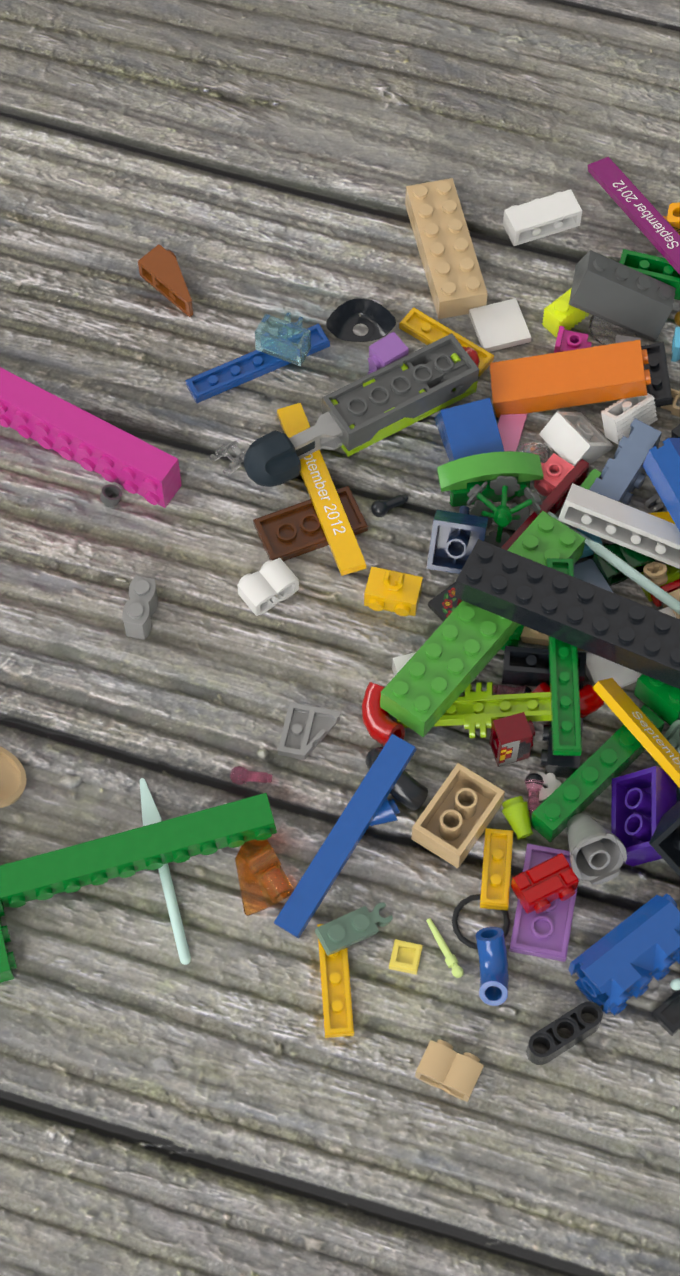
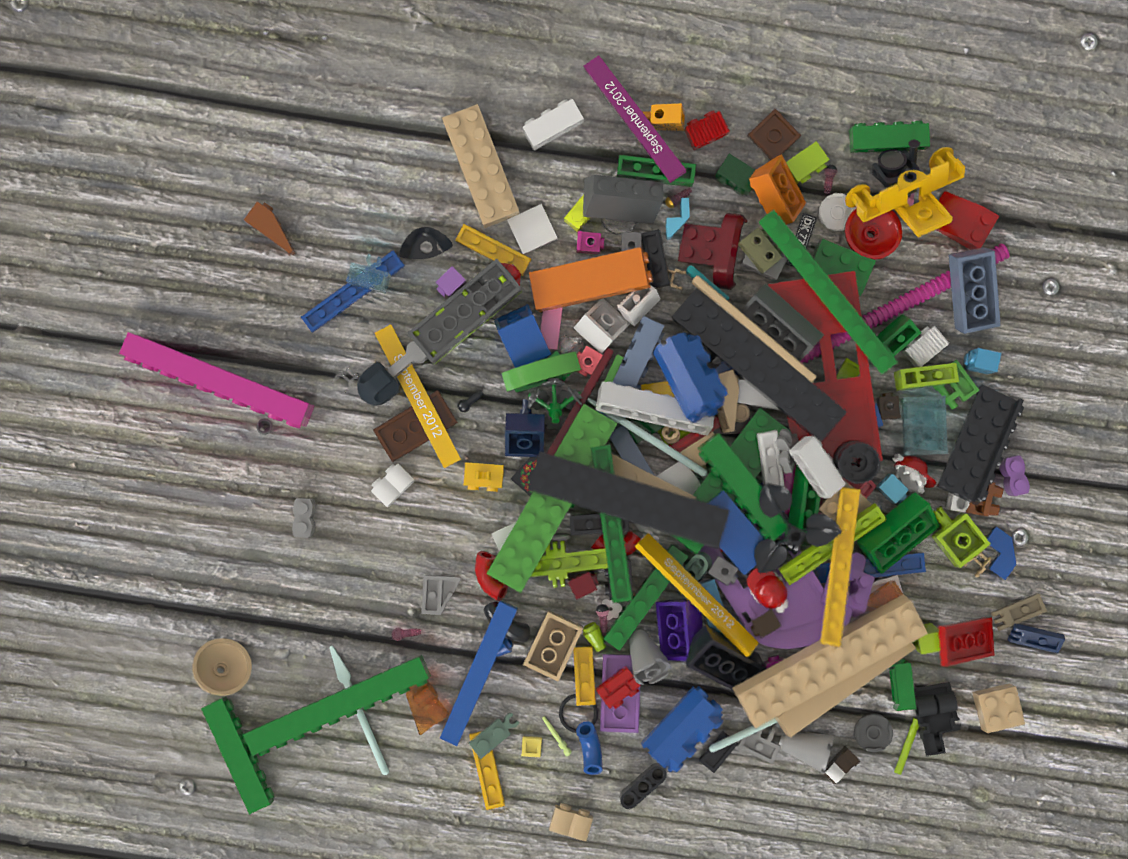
camera: 10 degrees left, 25 degrees up
clear pink piece [493,684,532,695] -> none

